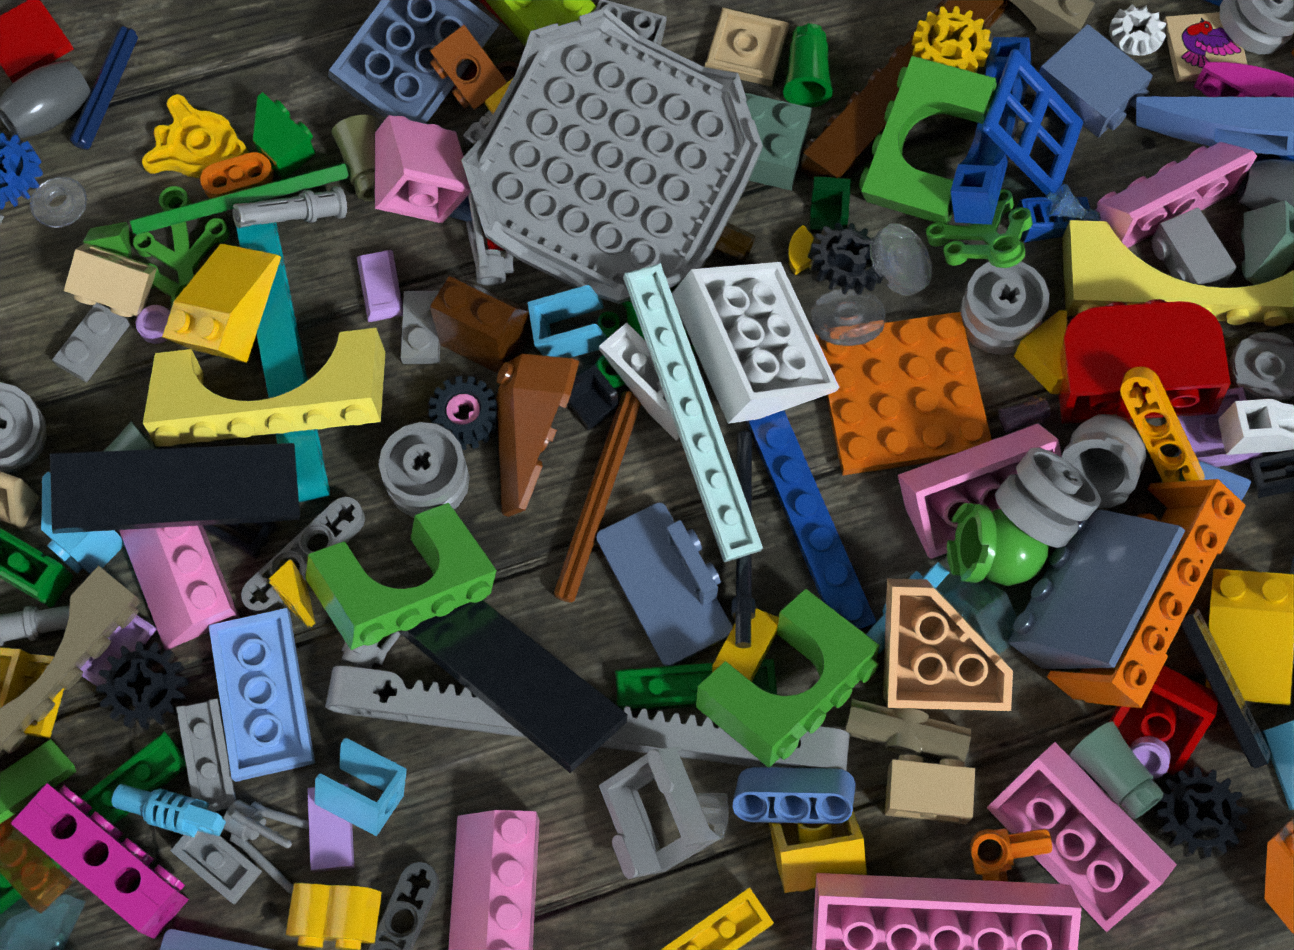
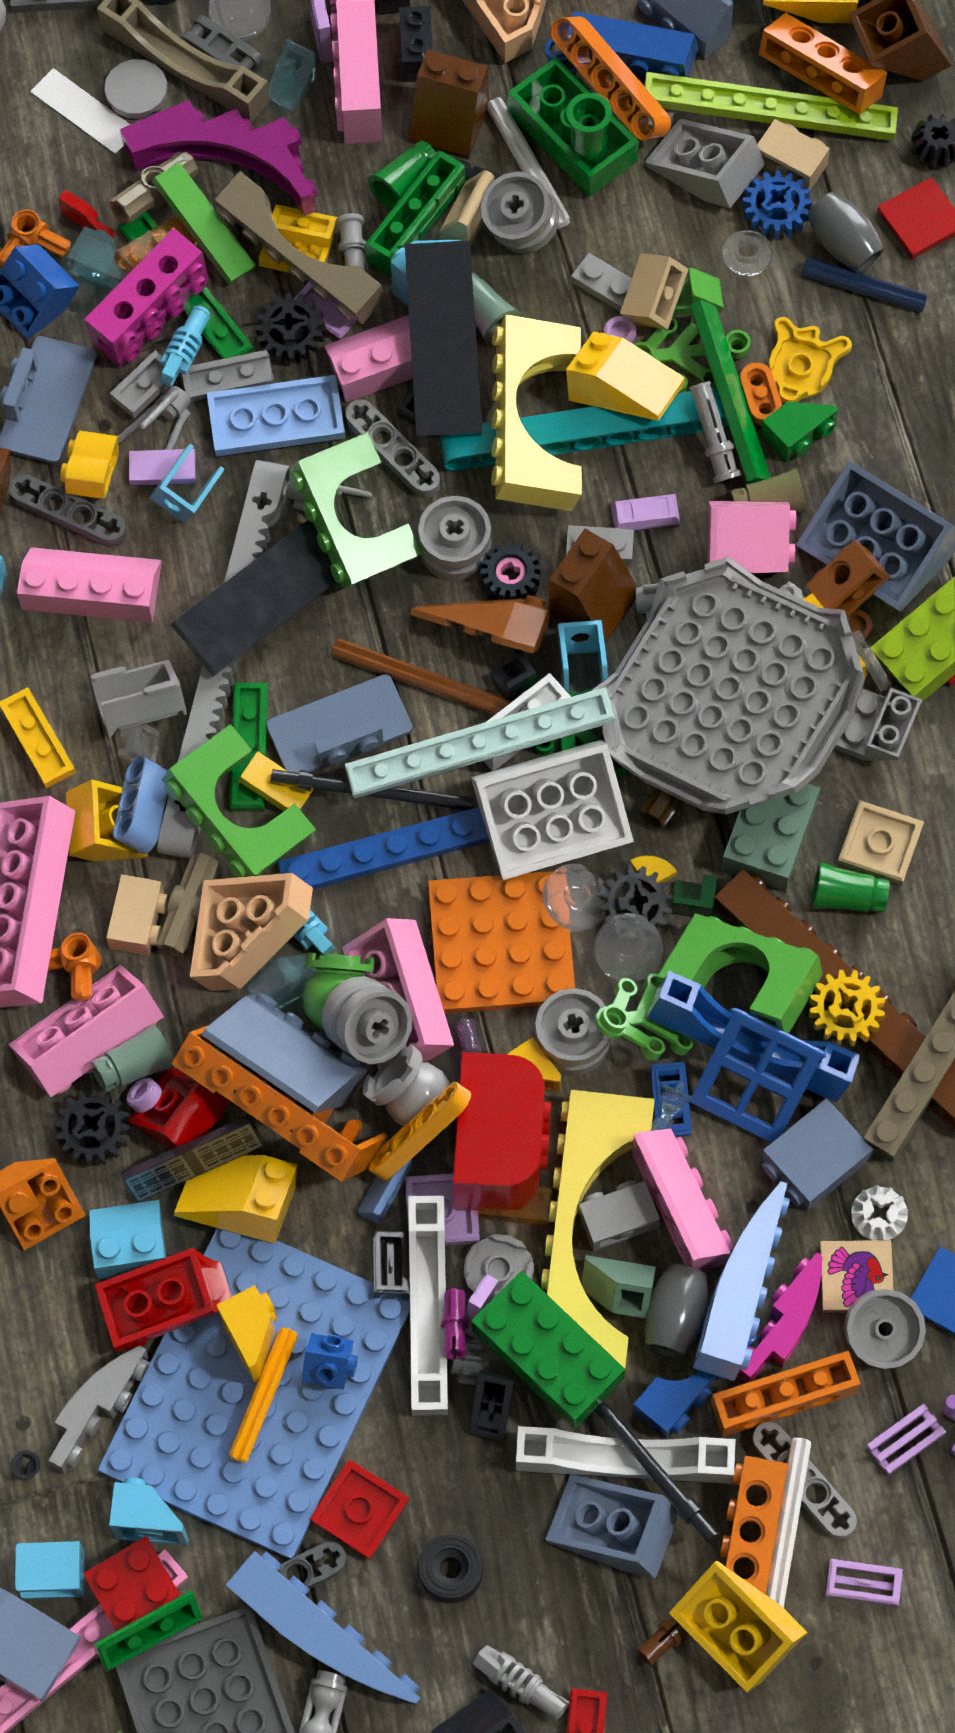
camera: 95 degrees right, 0 degrees up
yellow slope [269,560,315,627] -> none

